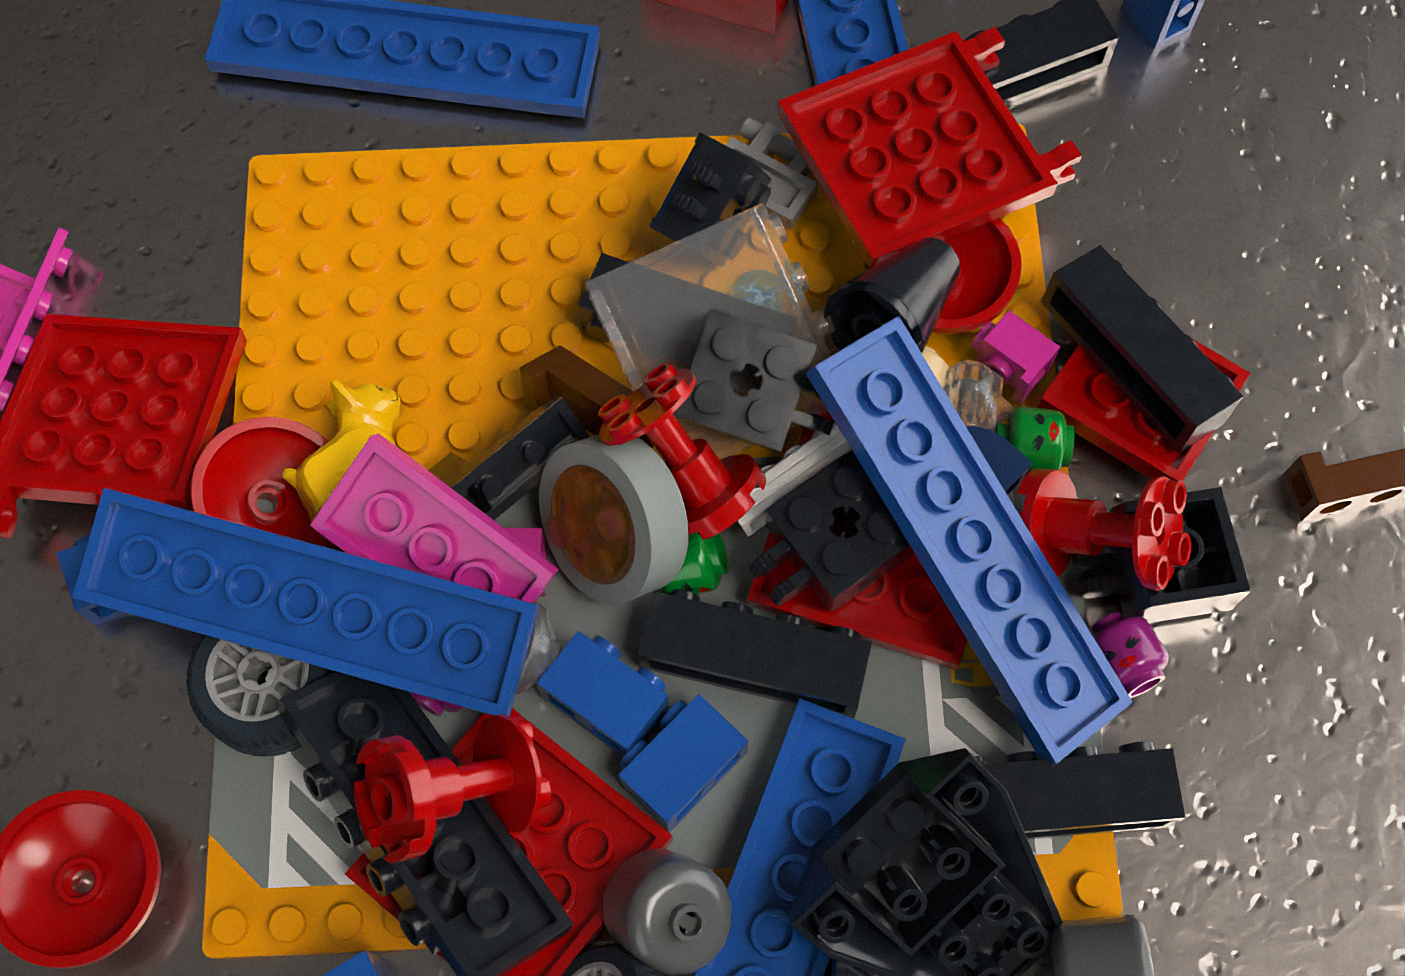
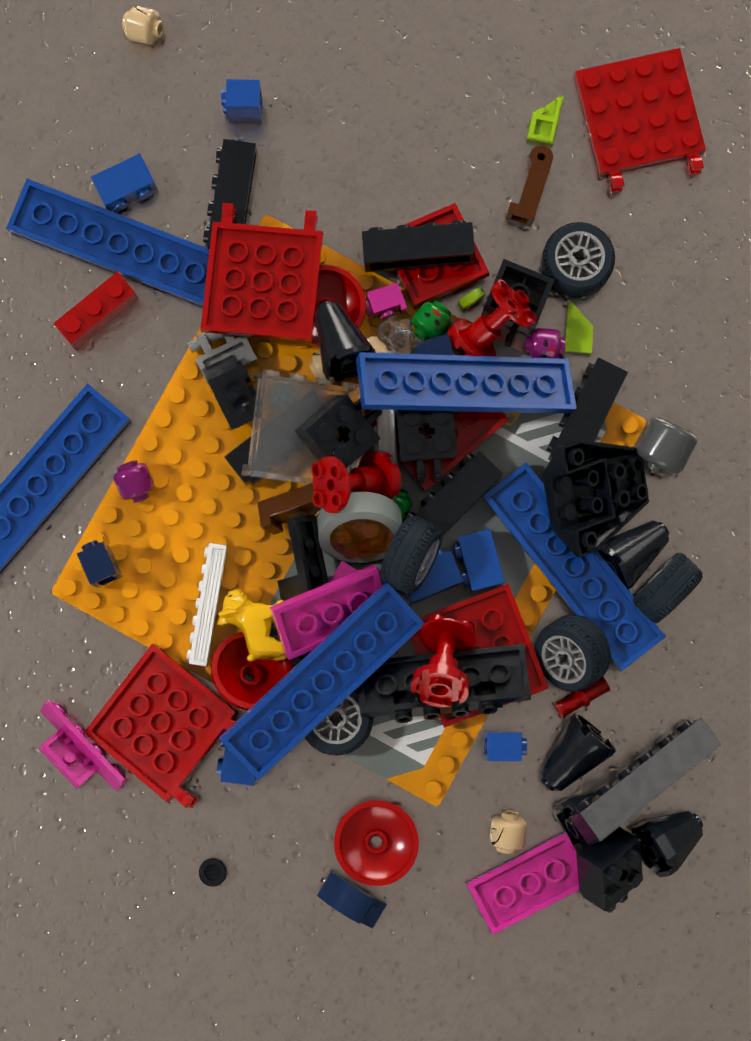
camera: 65 degrees left, 15 degrees up
dark grey head [603,848,732,976] -> none
none -> dark blue piece [77,540,123,588]
none -> magenta head [113,460,154,503]
none -> white piece [187,543,228,667]
none -> black wheel [380,516,443,594]
none -> lime tile [458,286,486,309]
none -> wheel [541,222,615,297]
none -> lime tile [564,302,594,355]

